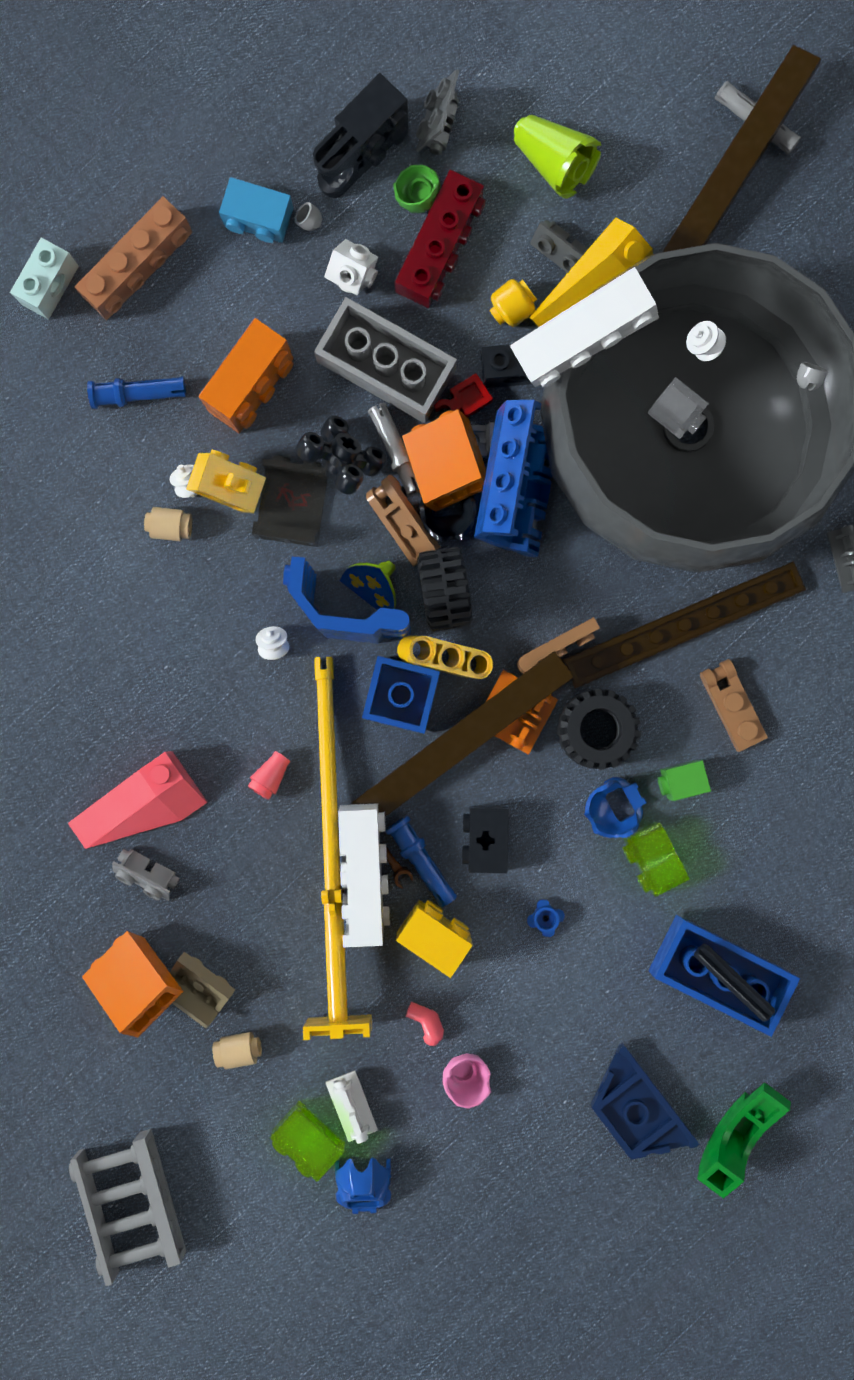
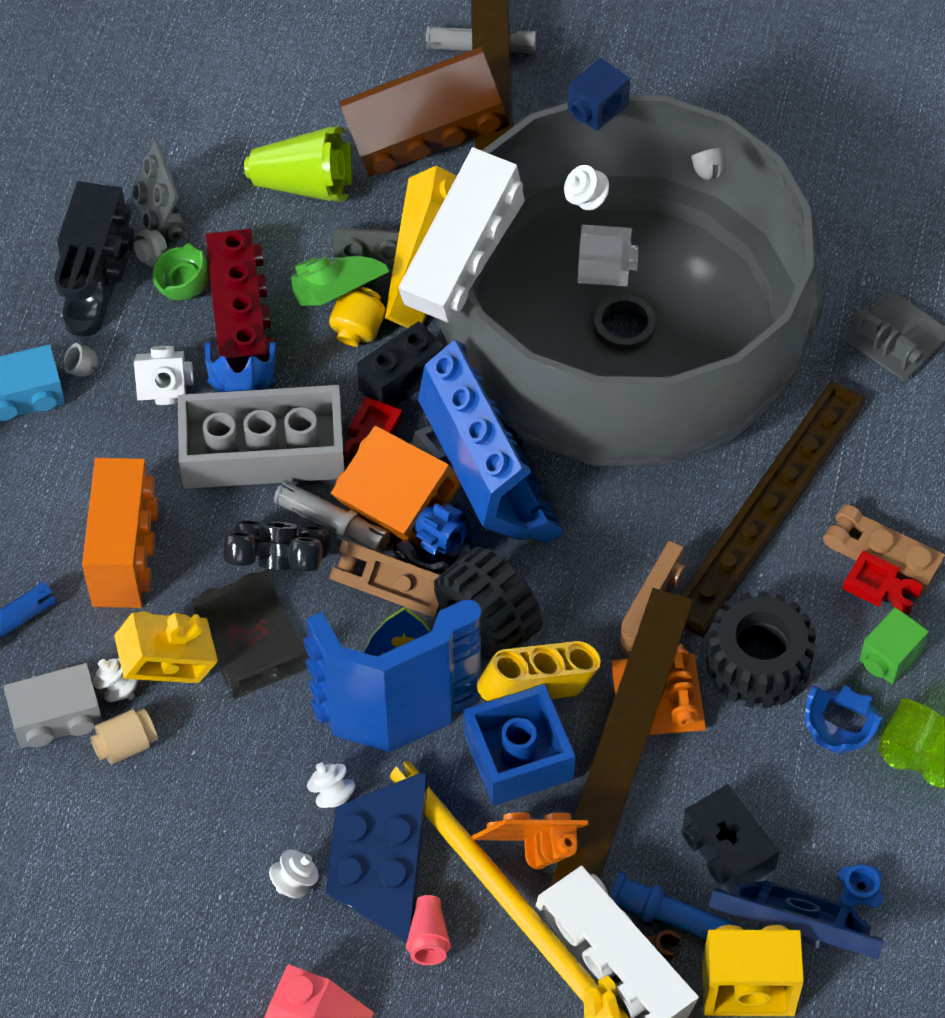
camera: 35 degrees left, 30 degrees down
none -> light grey piece [3,663,102,749]
none -> light grey plate [134,229,168,267]
none -> blue helmet [205,342,277,392]
none -> white wheel [269,850,319,899]
none -> bright green slope [291,256,389,306]
none -> dark blue wing [326,773,429,943]
none -> reddish brown slope [339,47,509,177]
none -> blue gear [415,503,467,556]
none -> orange hinge [472,812,588,870]
none -> dark blue brick [567,57,631,131]
none -> dark blue wing [709,880,884,959]
none -> red plate [843,550,923,615]

